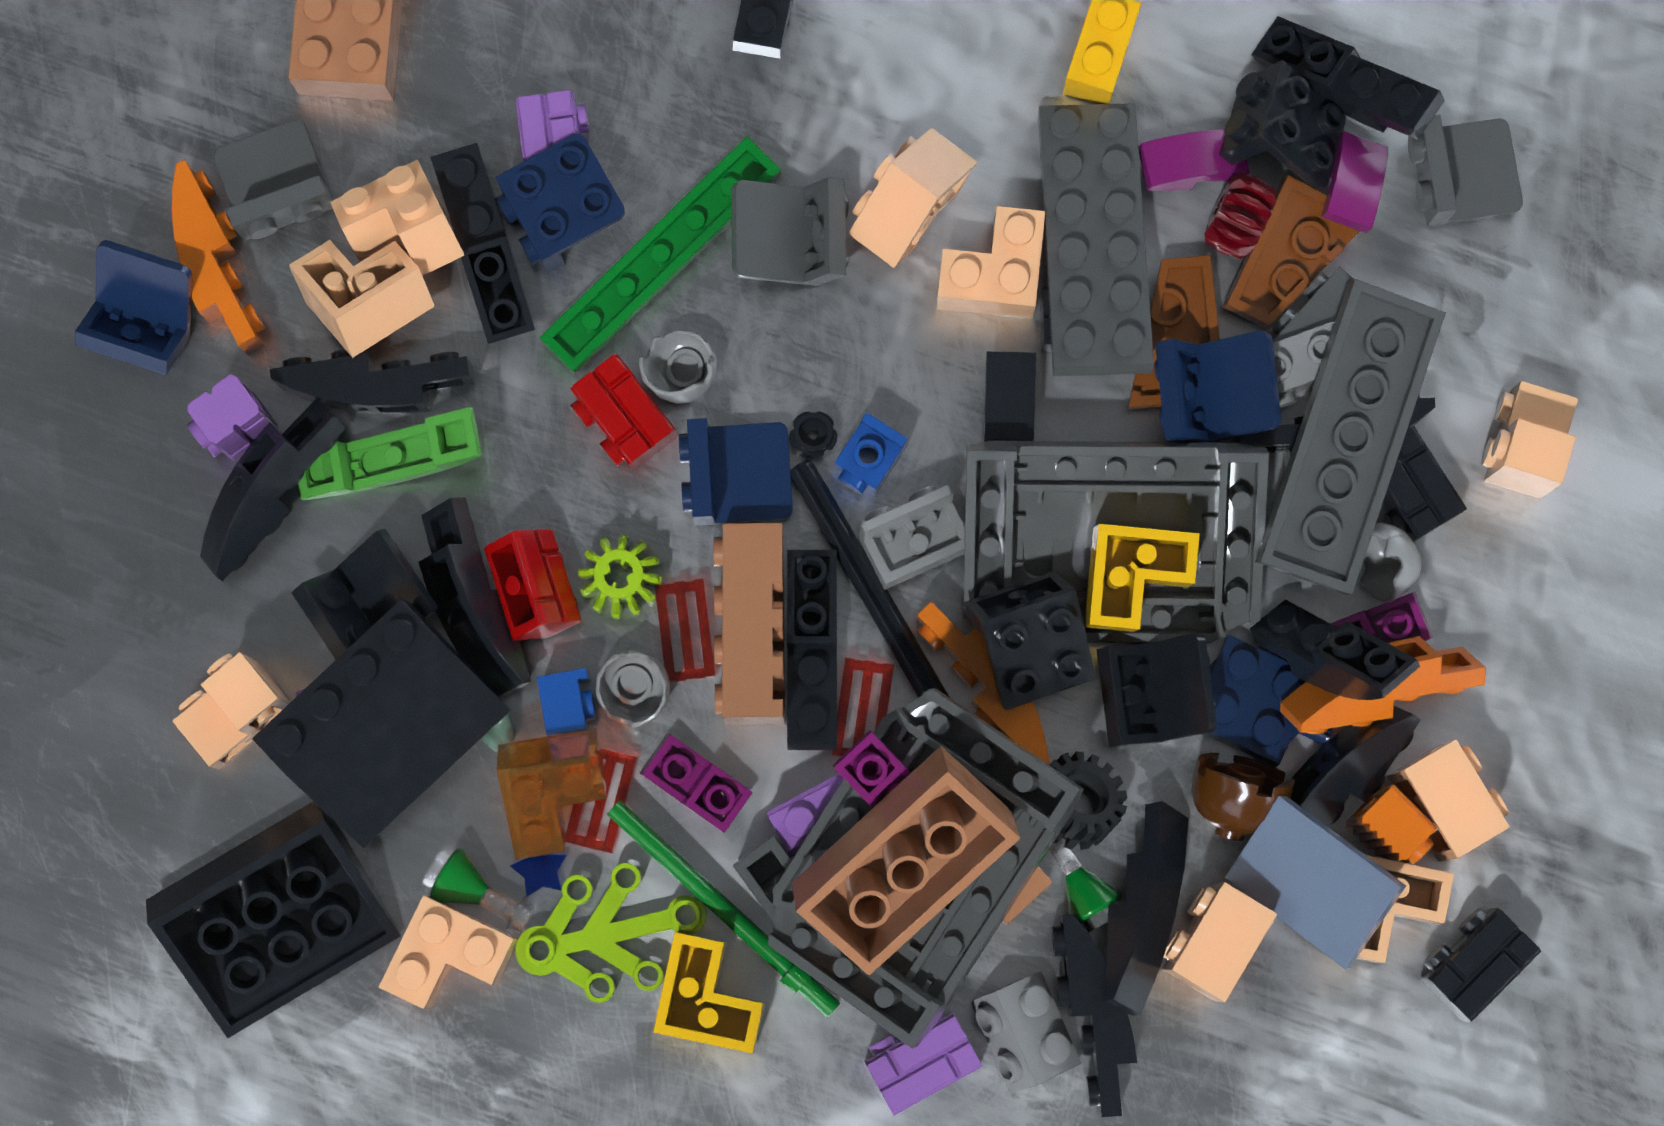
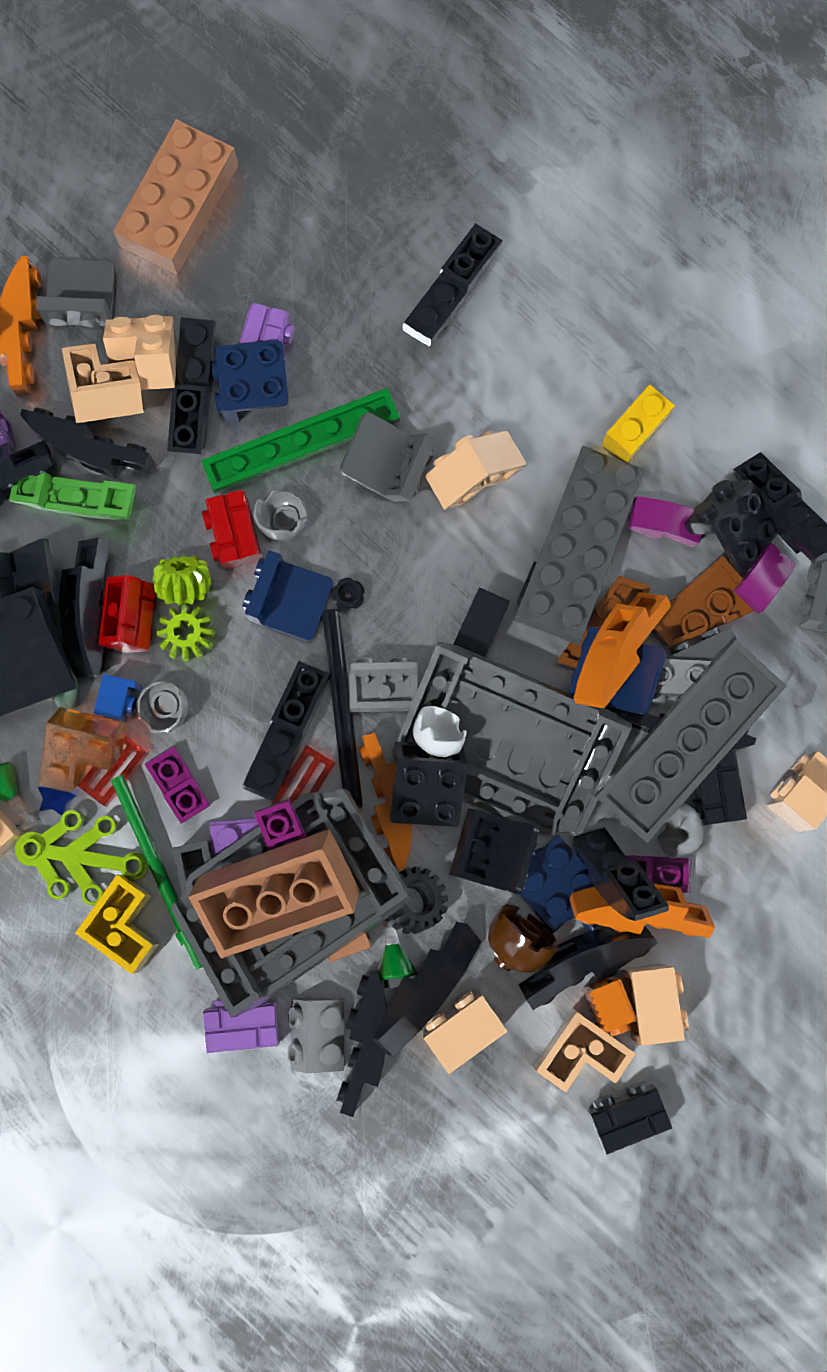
camera: 20 degrees right, 0 degrees up
clear red tile [654,579,716,683] -> none
nougat wedge [713,523,785,725] -> none
blue brick [834,412,908,495] -> none
light nougat brick [936,206,1045,319] -> none
yellow brick [1084,524,1200,632] -> none
dark red gear [1204,172,1277,259] -> none
sand blue tile [1225,796,1406,969] -> none
none -> lime gear [153,554,211,606]
none -> white hair [413,706,467,757]
none -> orange slope [574,592,671,709]

